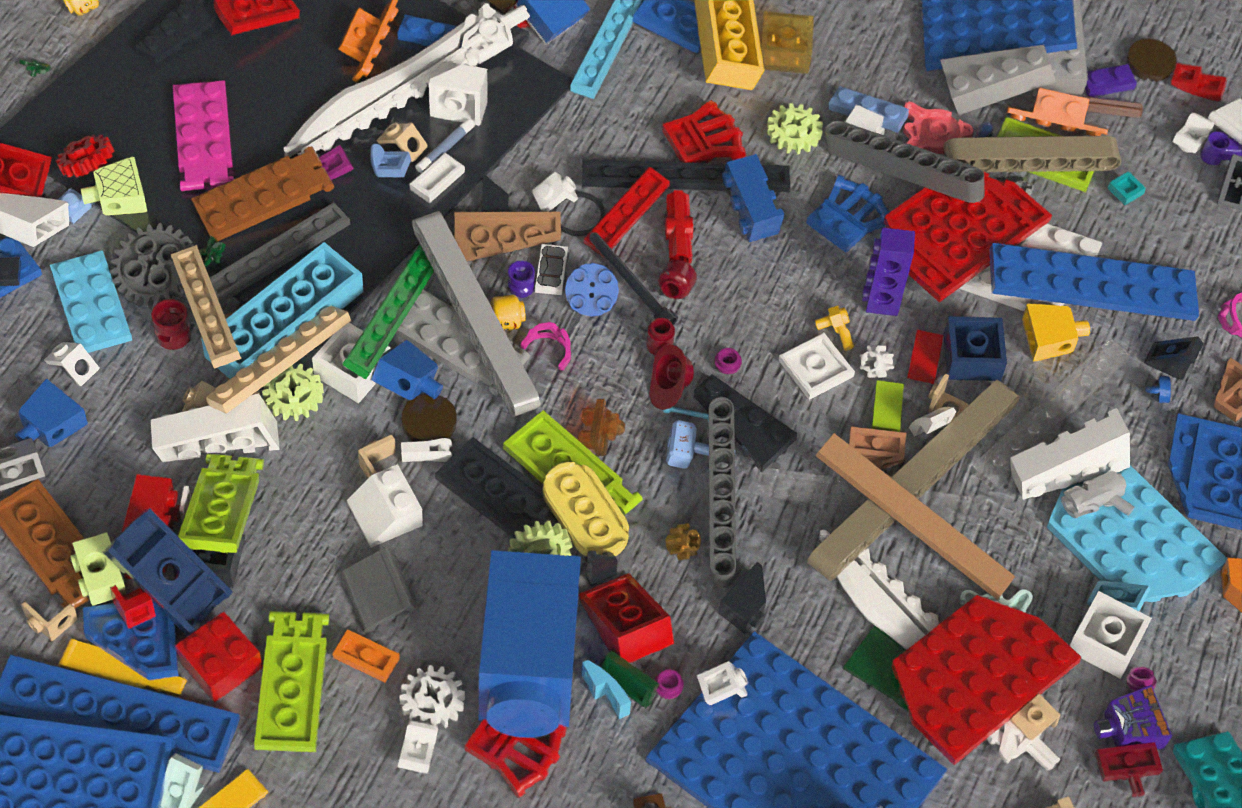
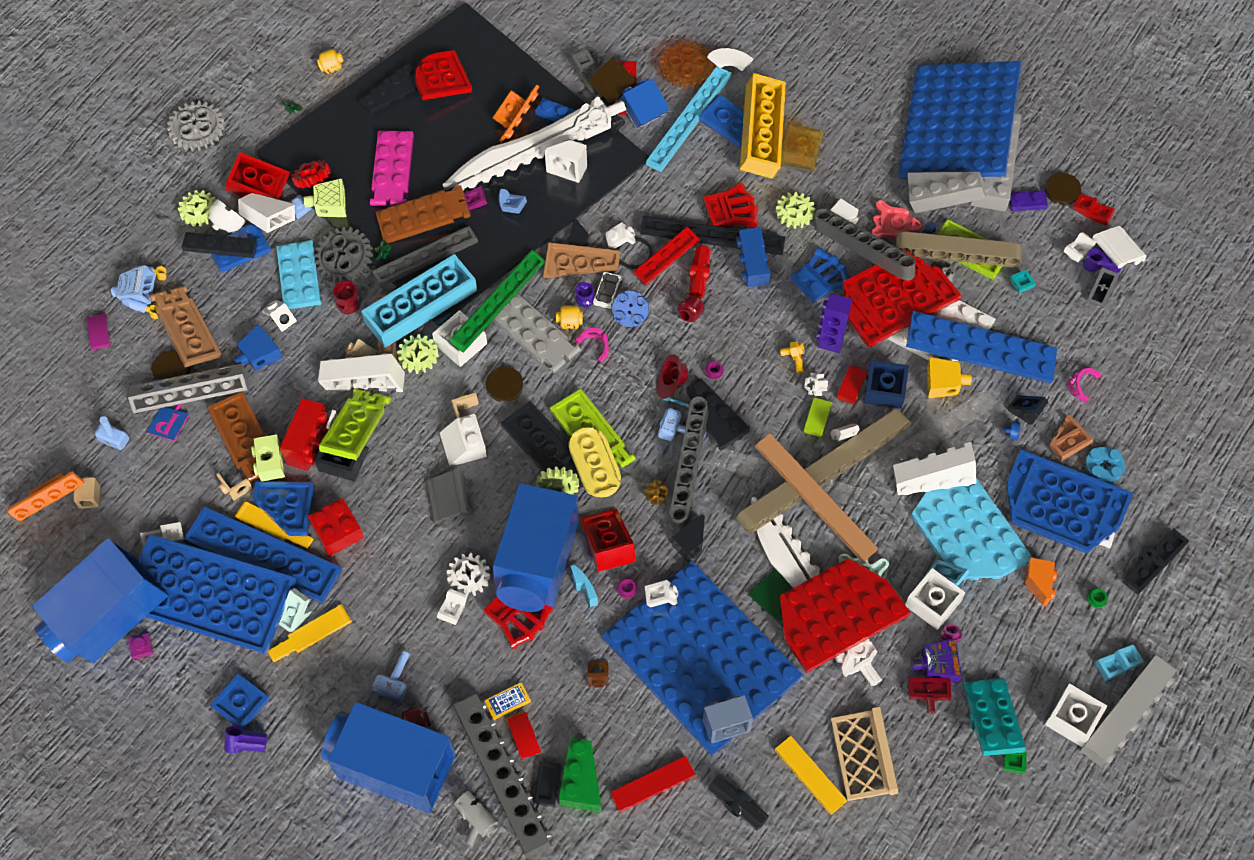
camera: 15 degrees right, 5 degrees up
dark blue piece [103,508,233,636] -> none
red panel [110,585,156,629] -> none
tan plate [171,245,241,368] -> none
tan plate [206,305,351,414] -> none
lime hinge [254,611,330,752] -> none
orange plate [333,629,400,683] -> none
blue torso [371,340,443,400] -> none
tan bracket [377,123,427,162] -> none
white bar [401,438,453,462] -> none
white tile [410,153,465,203] -> none
light grey beam [412,211,540,417] -> none
sand blue bar [415,119,474,173] -> none
clear orange hips [578,399,626,456] -> none
black tile [586,551,618,586] -> none
black piece [589,232,678,326] -> none
dark green tile [601,650,659,709] -> none
dark red brick [646,318,675,356] -> none
white tile [778,333,855,400] -> none
medium blue plate [829,86,909,133] -> none
nougat wing [848,427,906,470] -> none
tan bracket [928,373,968,421] -> none
orange bracket [1007,87,1108,136] -> none
tan bracket [1011,694,1060,741] -> none
light grey piece [1061,470,1135,518] -> none
axle [1071,94,1143,118] -> none

